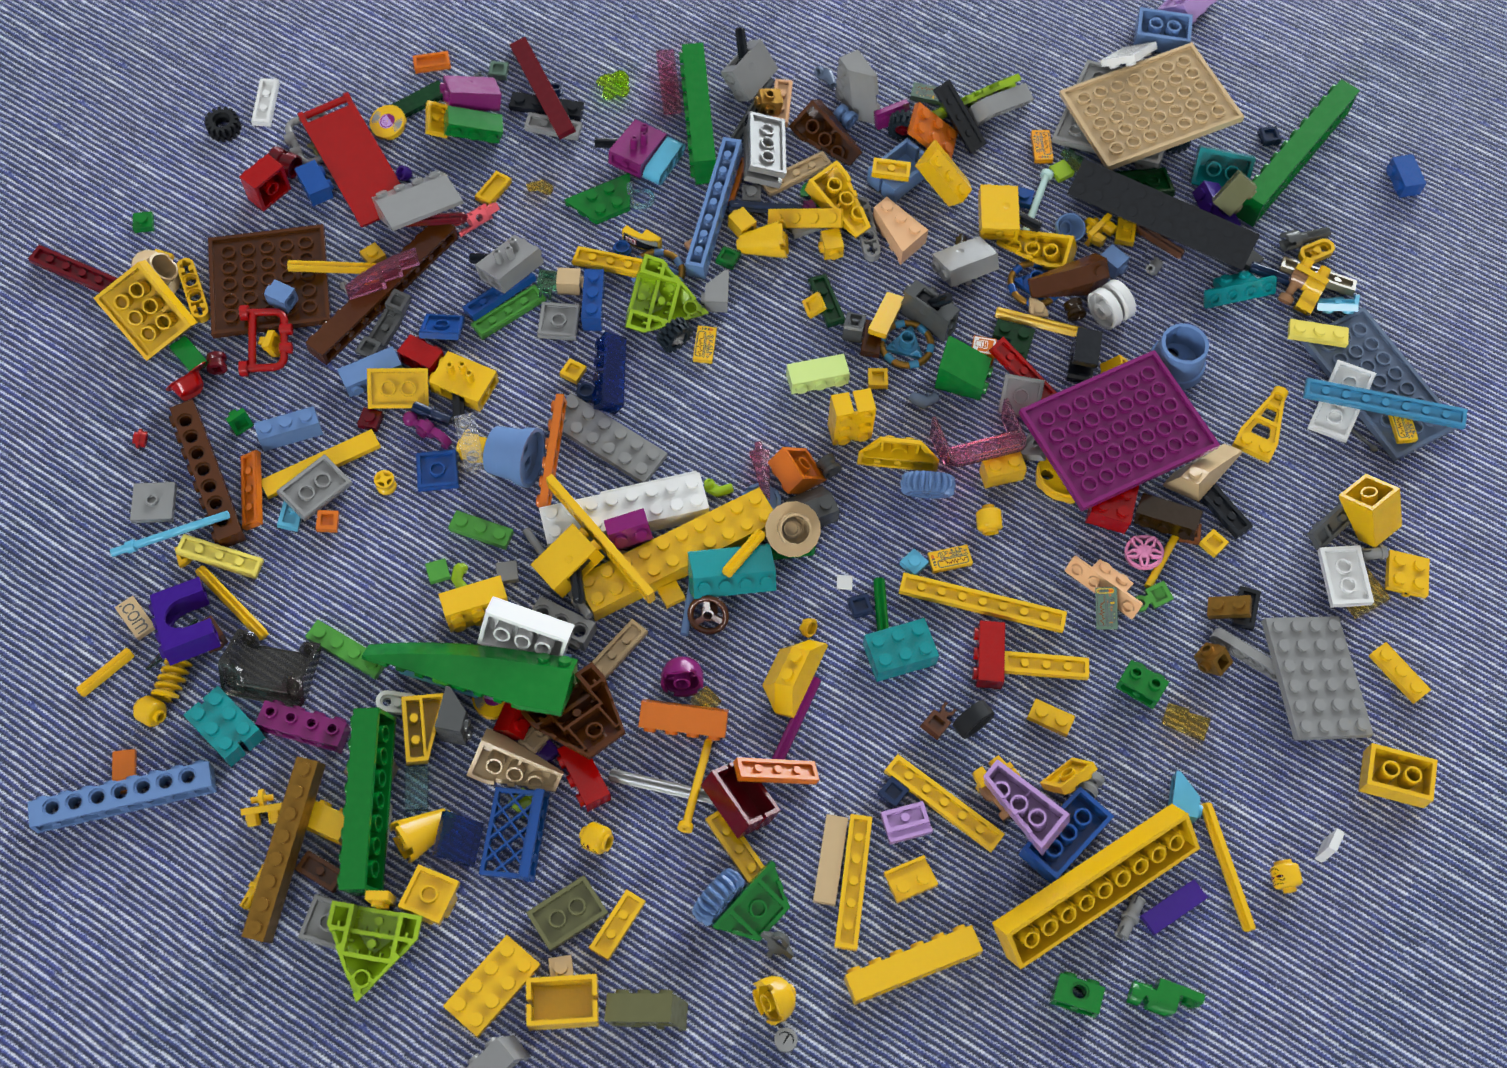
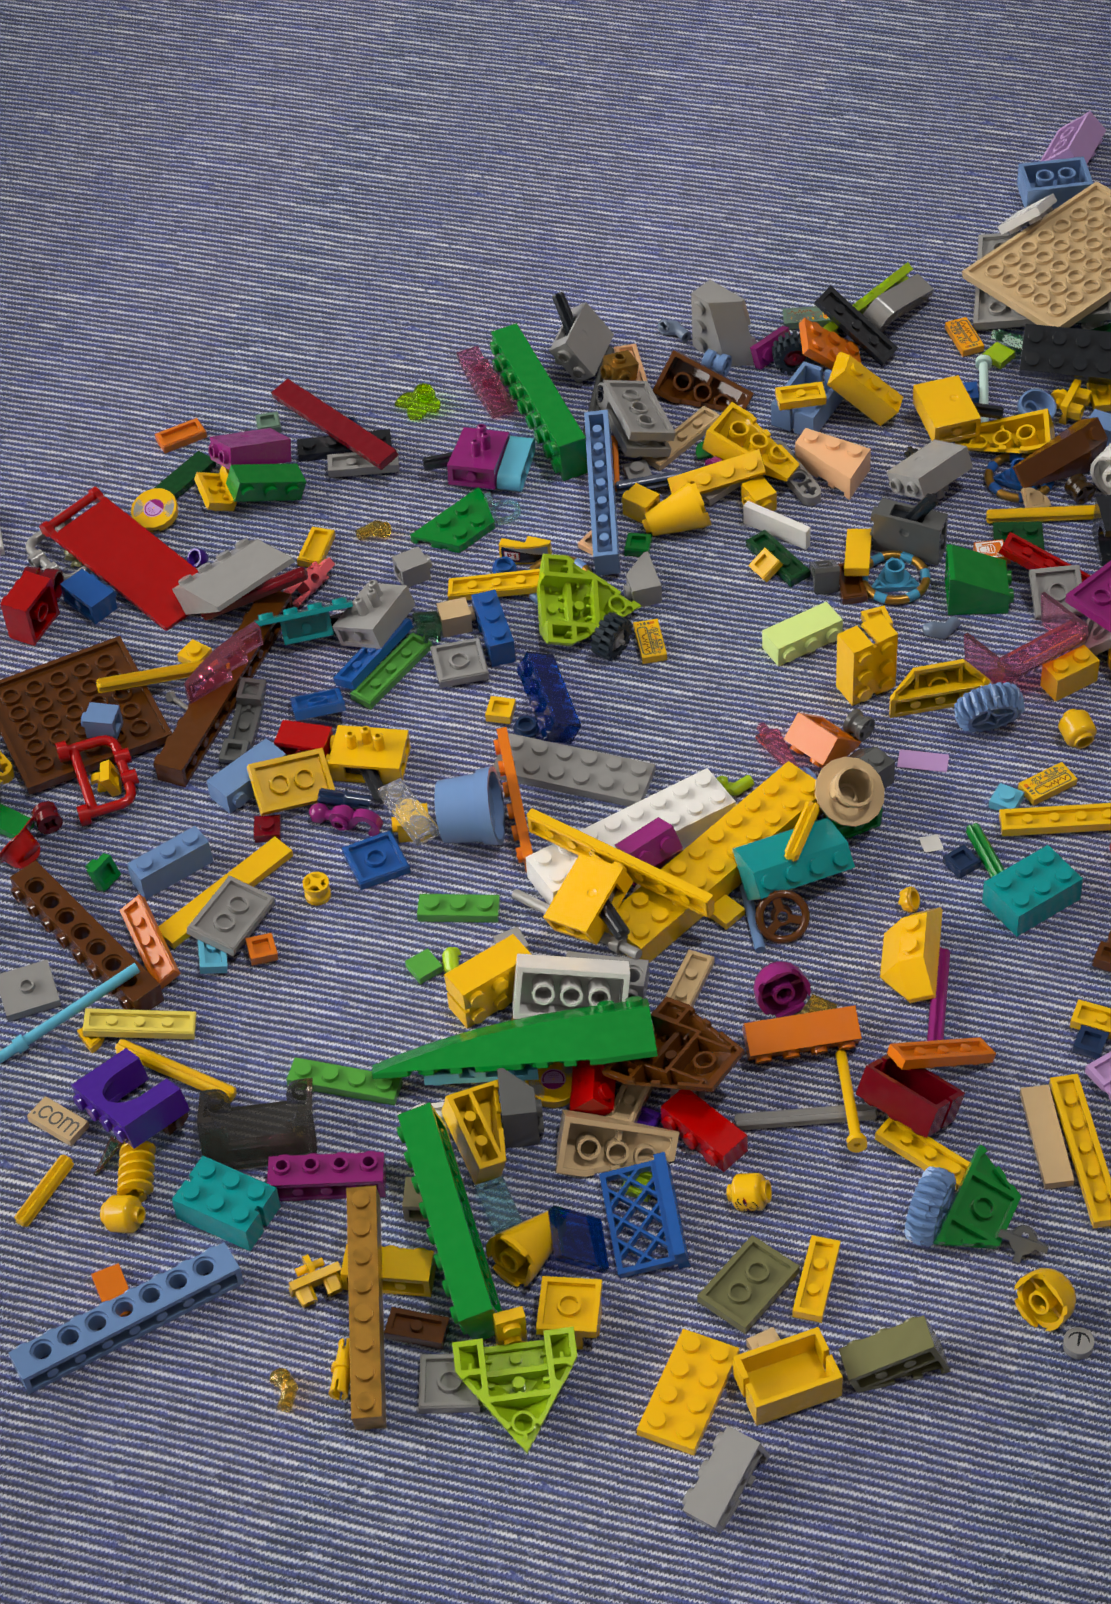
camera: 10 degrees left, 15 degrees down
none -> teal bracket [254,597,353,645]
none -> clear yellow arm [269,1368,298,1412]
none -> light grey brick [392,546,432,588]
none -> white tile [743,501,810,550]
none -> lavender sticker [897,749,949,772]

